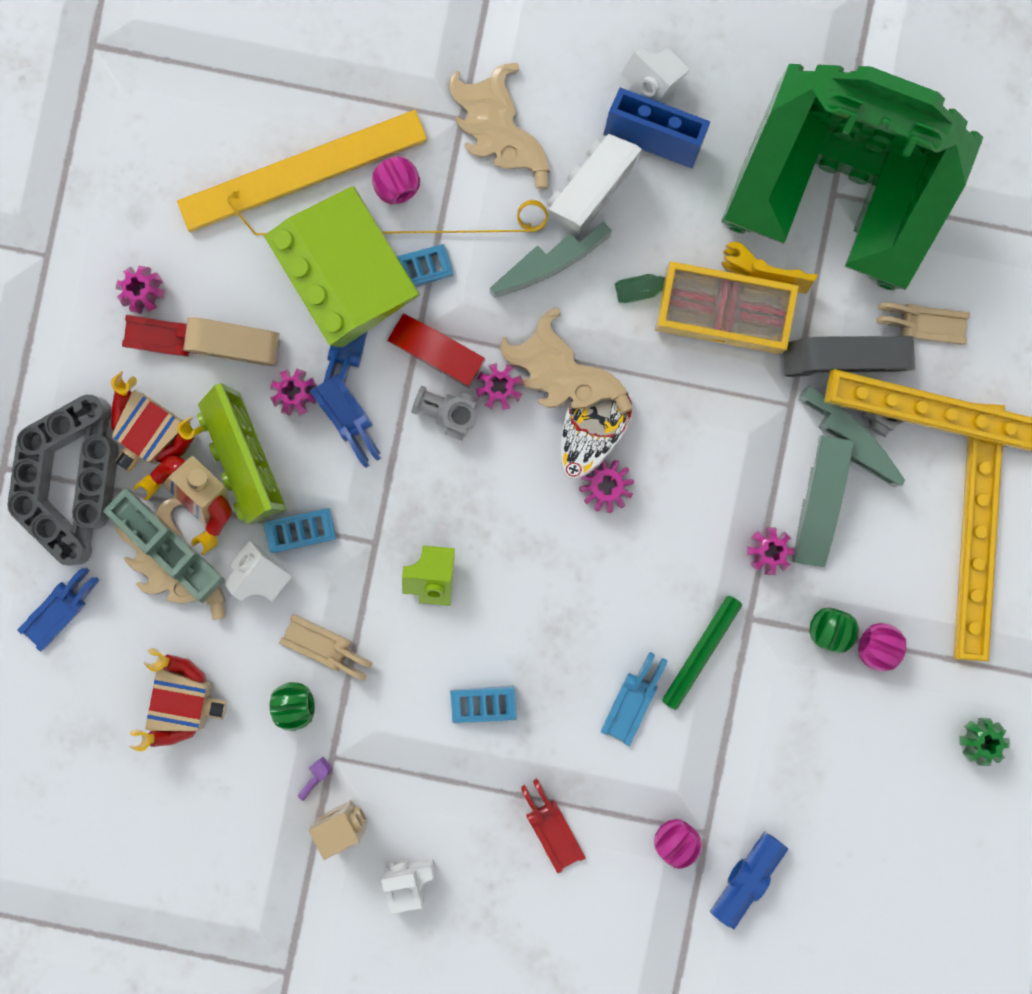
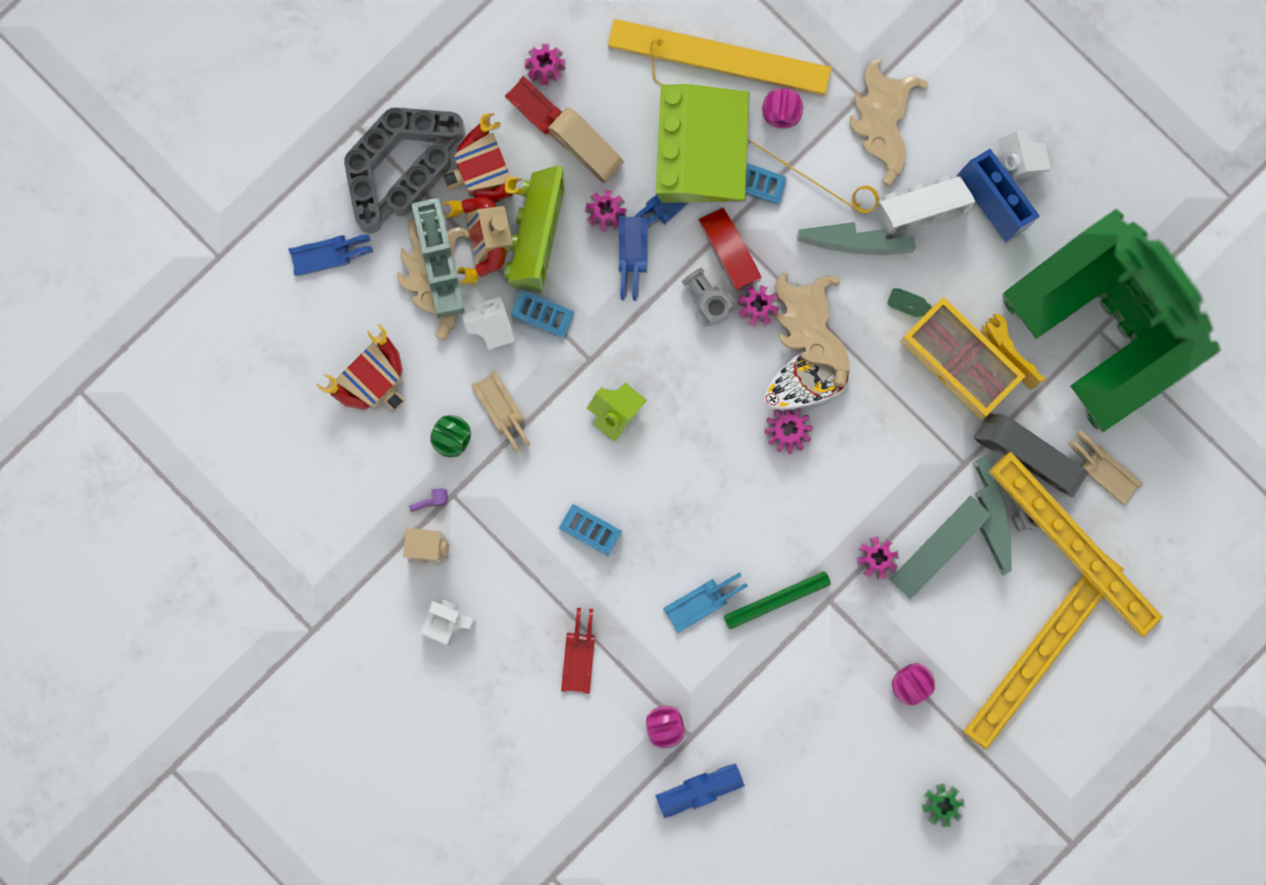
camera: 35 degrees right, 5 degrees down
green piece [809,607,859,653] -> none

